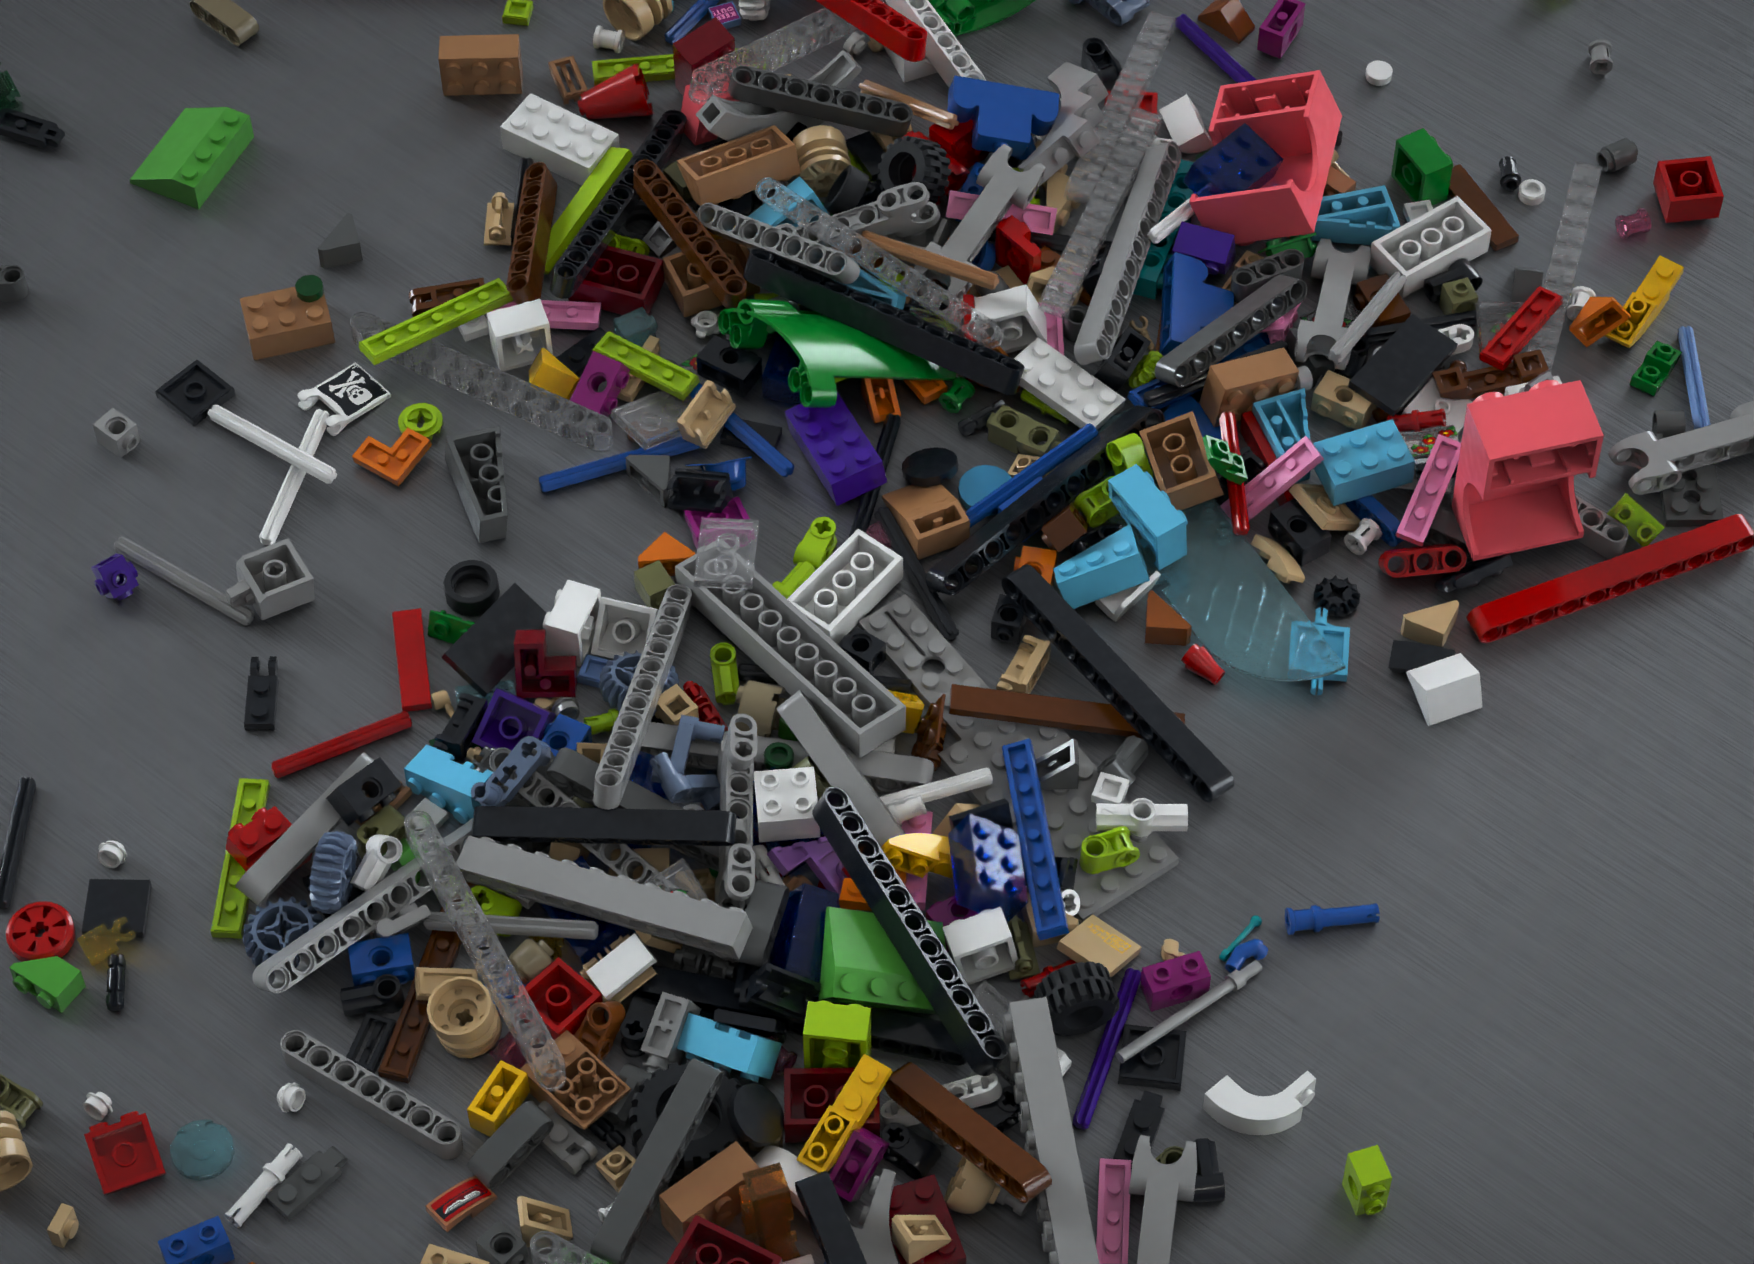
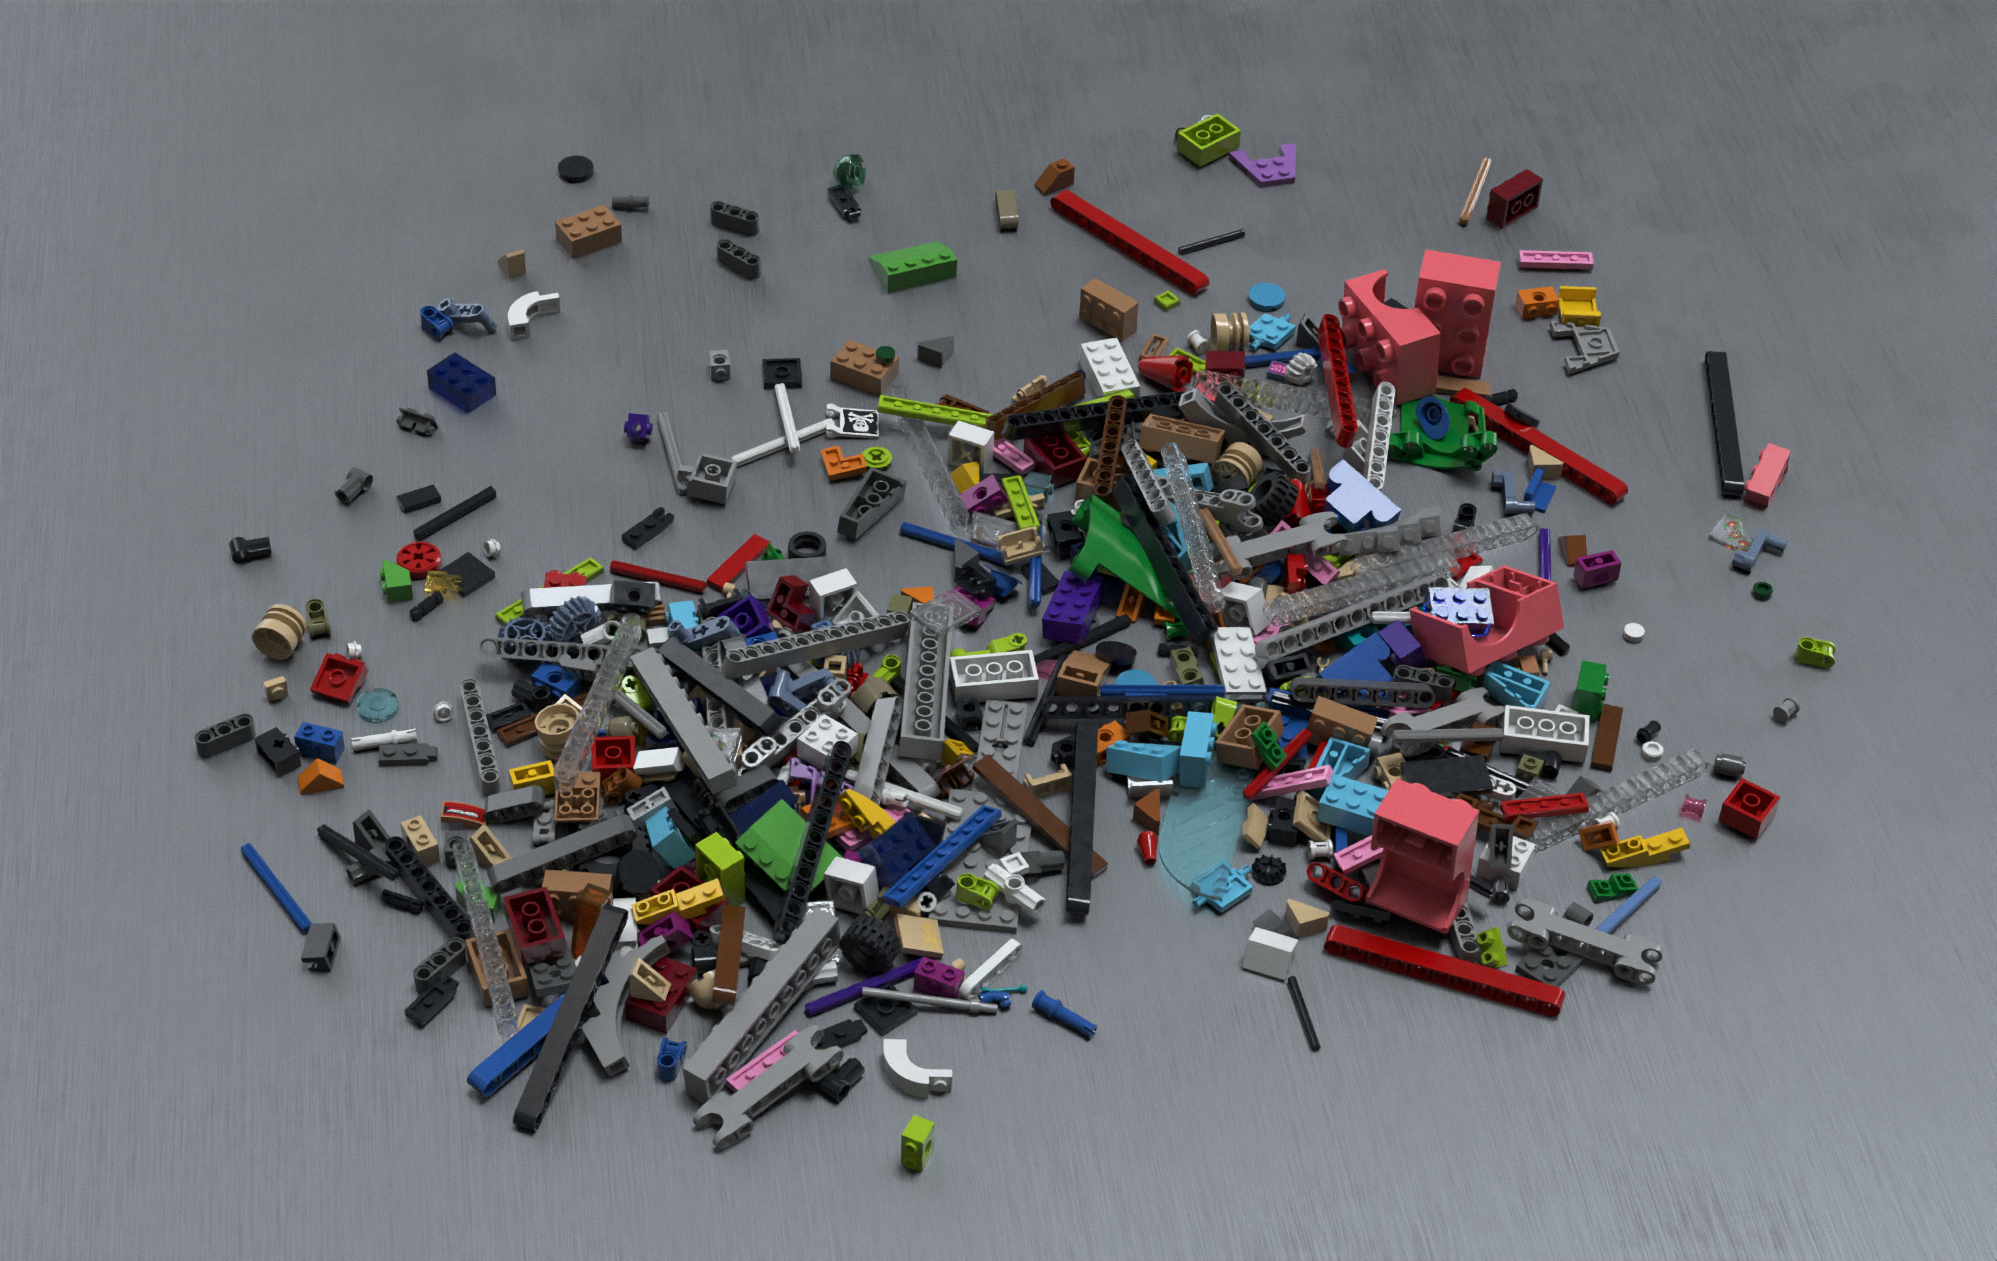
camera: 40 degrees right, 10 degrees down
dark green tile [764,742,794,770] -> none
none -> white beam [959,939,1023,1001]
none -> black bar [1287,976,1321,1051]

